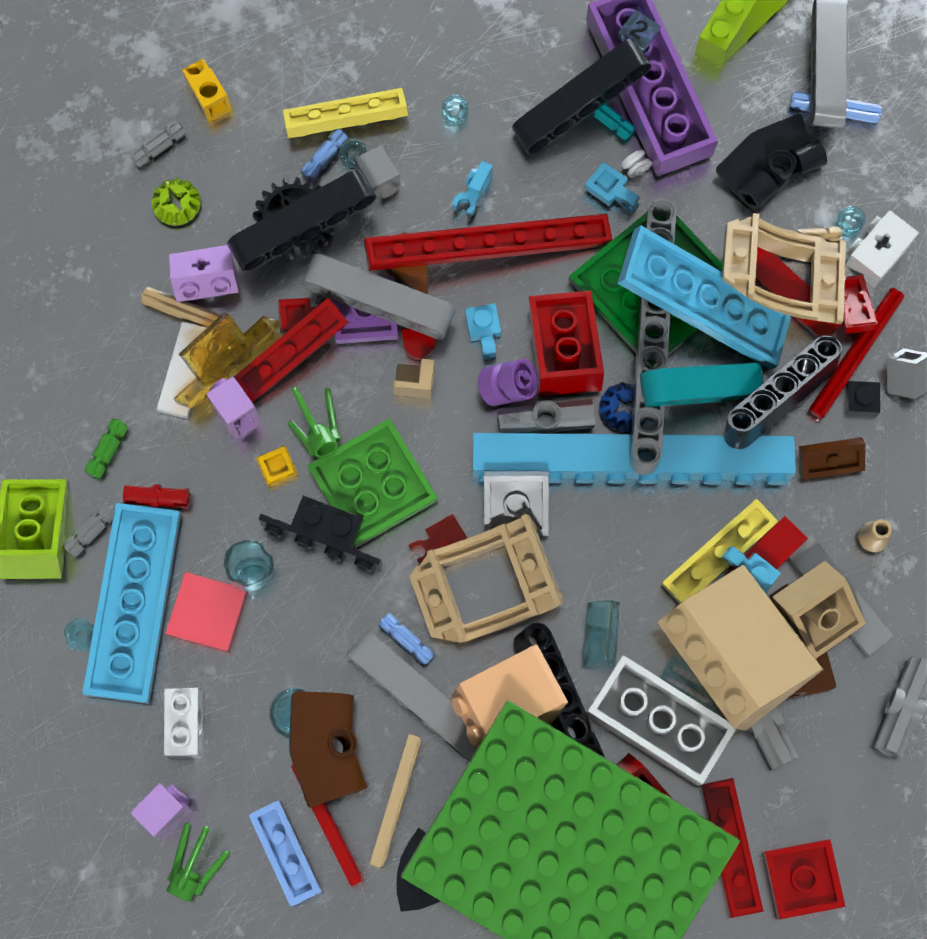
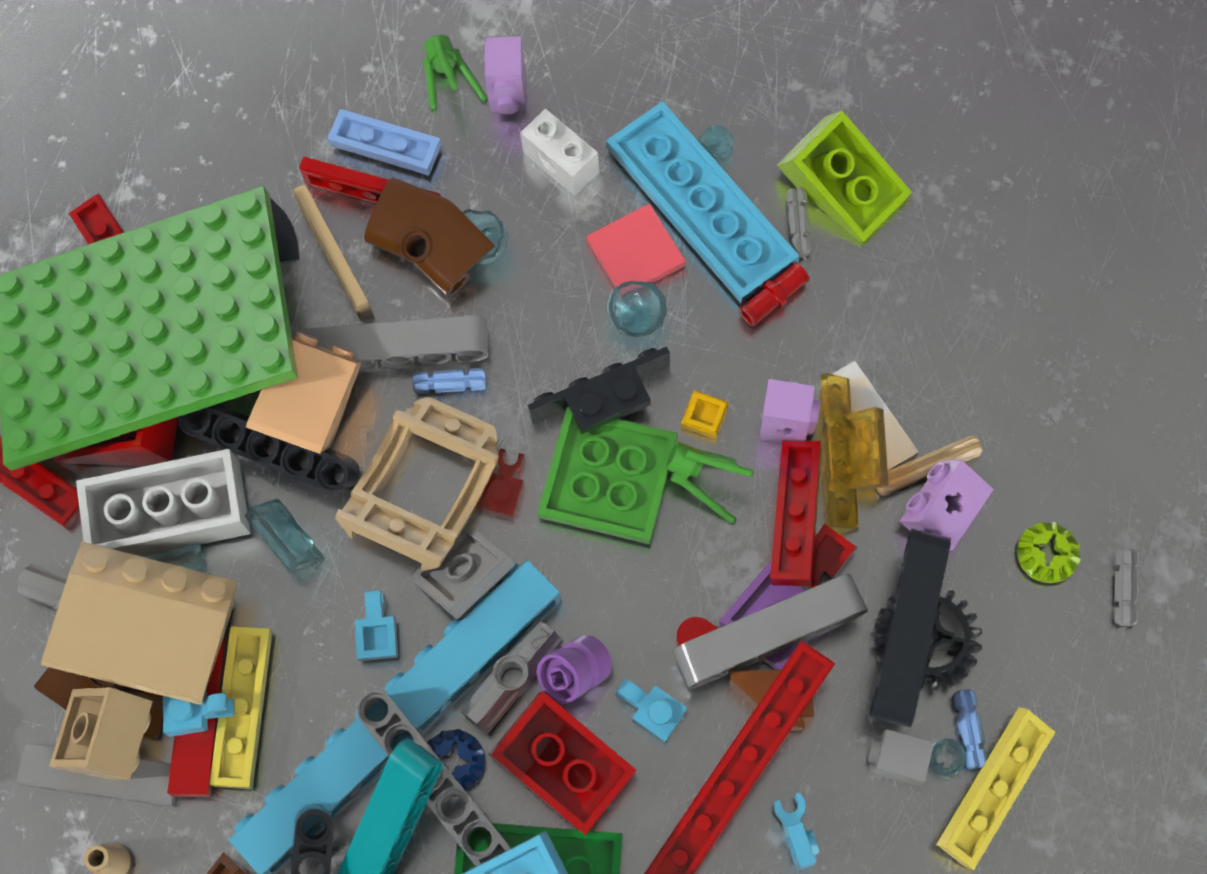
camera: 140 degrees right, 5 degrees down
bright green axle [85,418,128,479] -> none
yellow leg [181,59,232,123] -> none
tan panel [393,359,435,399] -> none
none -> medium azure plate [355,590,398,661]

